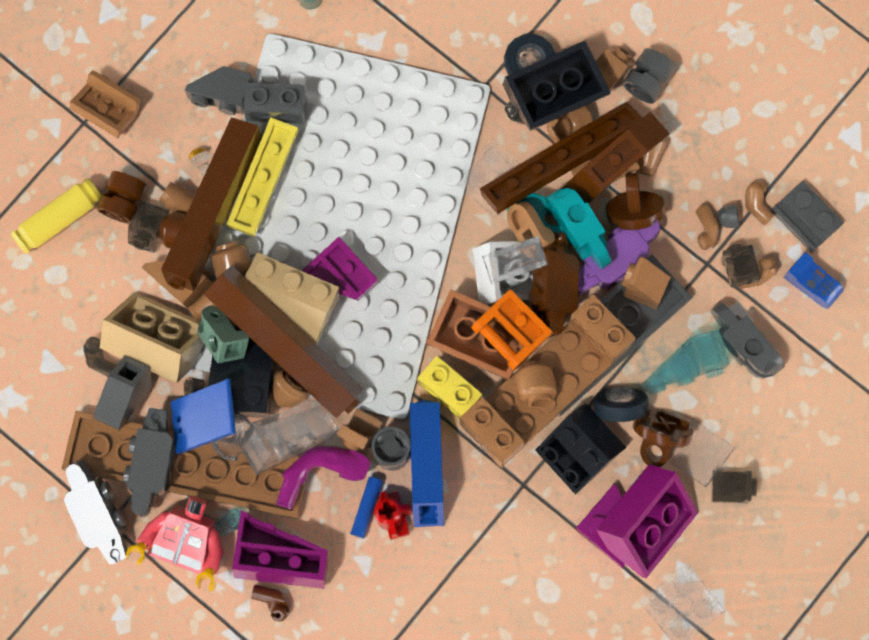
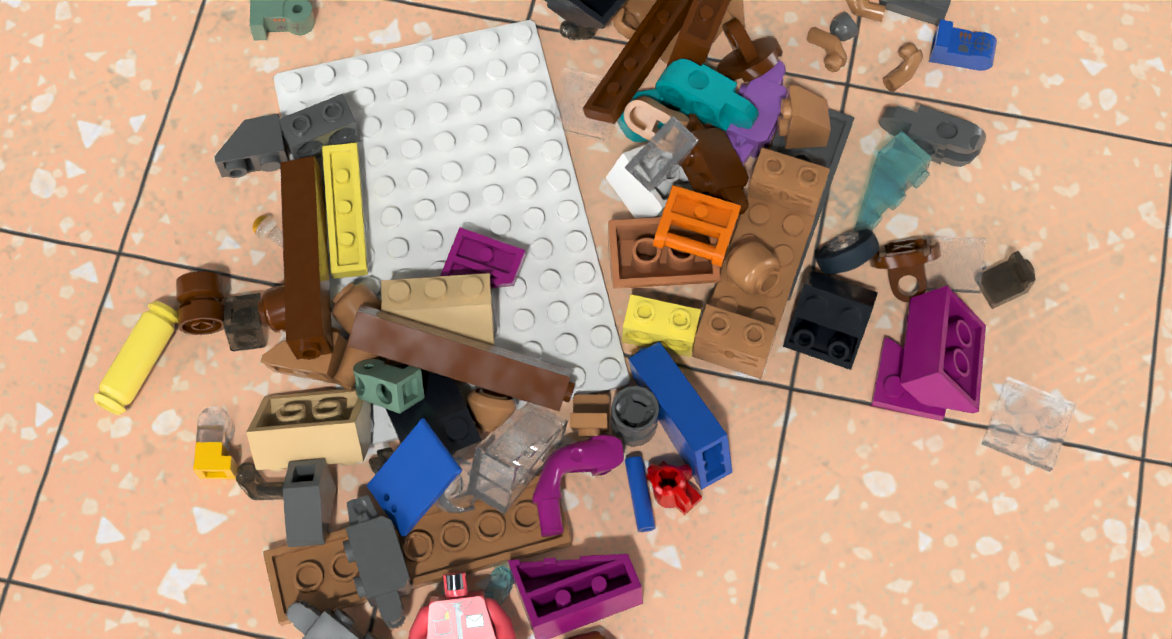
camera: 30 degrees left, 10 degrees down
medium nougat bracket [69,70,140,138] -> none
medium nougat cone [159,182,195,214] -> none
clear smoke bracket [721,244,761,288] -> none
none -> leg [193,406,237,479]

